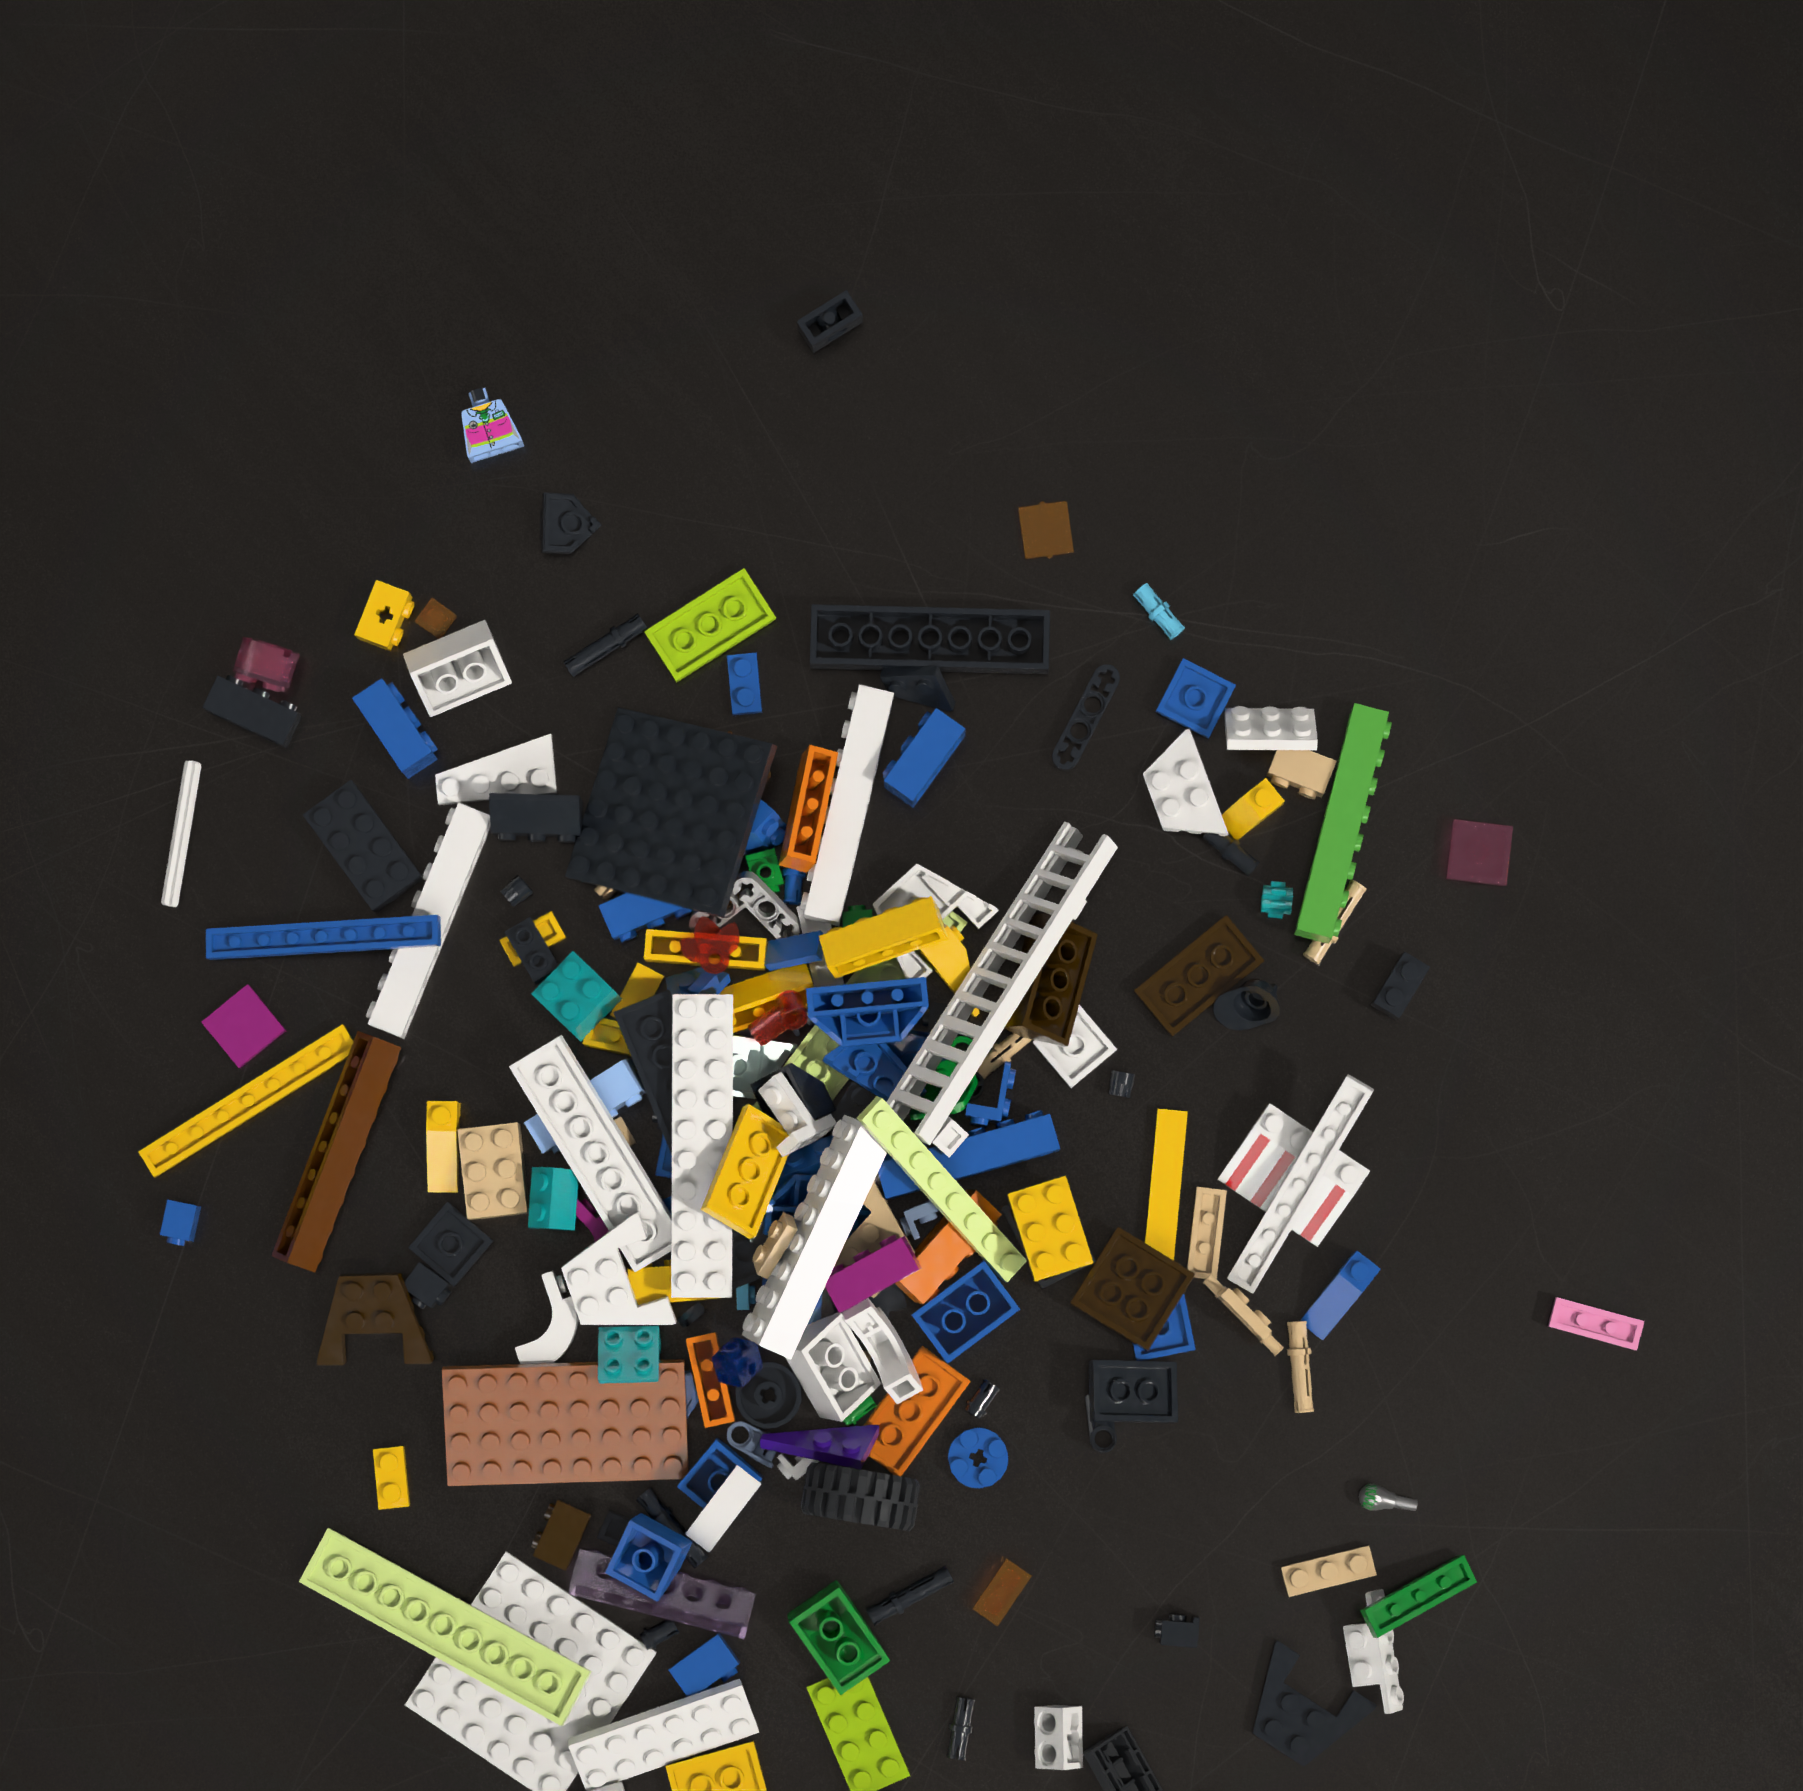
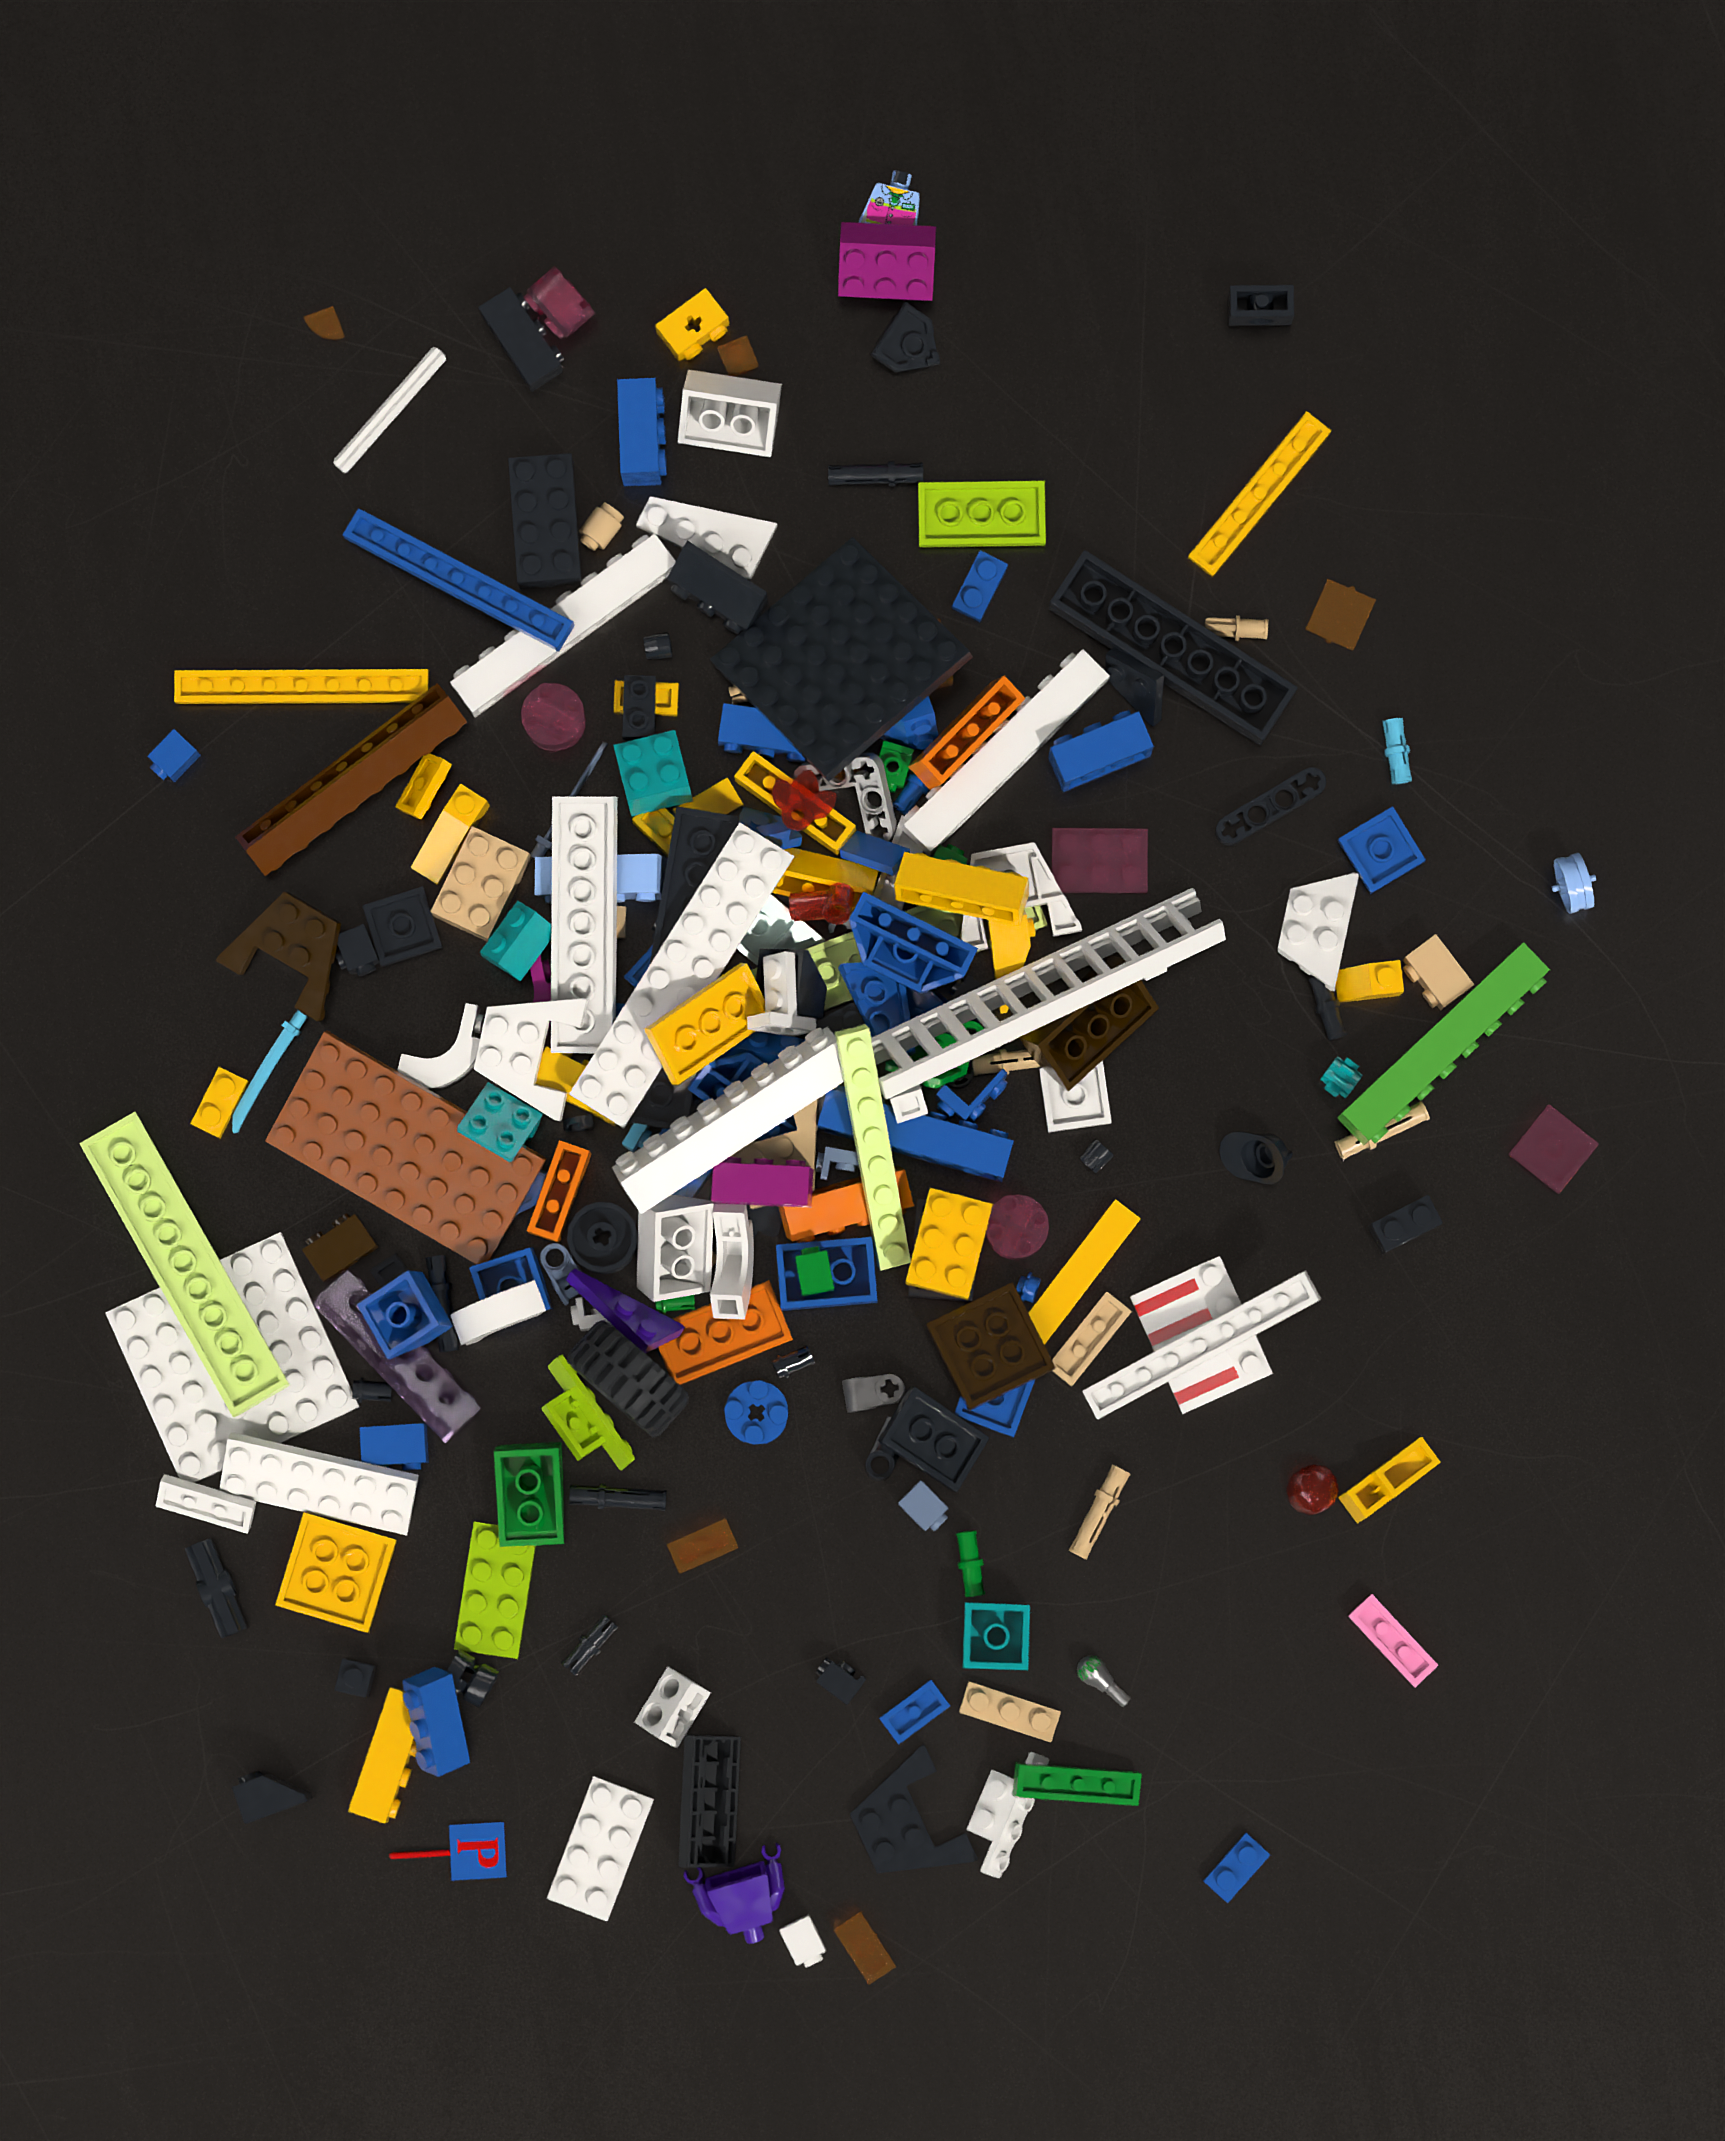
camera: 30 degrees right, 0 degrees up
magenta tile [202,984,286,1068] -> none
clear blue brick [712,1337,763,1388] -> none
tan plate [753,1212,798,1279] -> none
dark brown plate [1134,915,1264,1037] -> none
tan plate [1203,1274,1284,1356] -> none
white plate [1224,706,1318,750] -> none
slope [1300,1250,1381,1341] -> none
none -> medium azure sword [232,1010,308,1133]
none -> clear orange tile [304,306,345,339]
none -> yellow plate [395,753,452,820]
none -> clear pink brick [521,683,586,752]
none -> sand blue sword [530,742,608,858]
none -> lime bracket [541,1355,635,1470]
none -> tan brick [578,502,624,551]
none -> green brick [795,1246,834,1296]
none -> magenta brick [838,222,936,301]
none -> flat silver piece [842,1374,905,1413]
none -> blue plate [879,1680,950,1744]
none -> sand blue brick [898,1481,948,1531]
none -> green pin [956,1530,985,1597]
none -> teal brick [963,1603,1030,1670]
none -> clear pink brick [985,1194,1049,1261]
none -> blue plate [1016,1272,1041,1303]
none -> clear pink plate [1052,828,1148,893]
none -> yellow tile [1188,411,1331,577]
none -> blue plate [1203,1832,1270,1903]
none -> tan axle [1205,615,1268,641]
none -> clear red hair [1286,1464,1339,1515]
none -> yellow slope [1338,1436,1441,1523]
none -> light blue wheel [1552,853,1596,914]

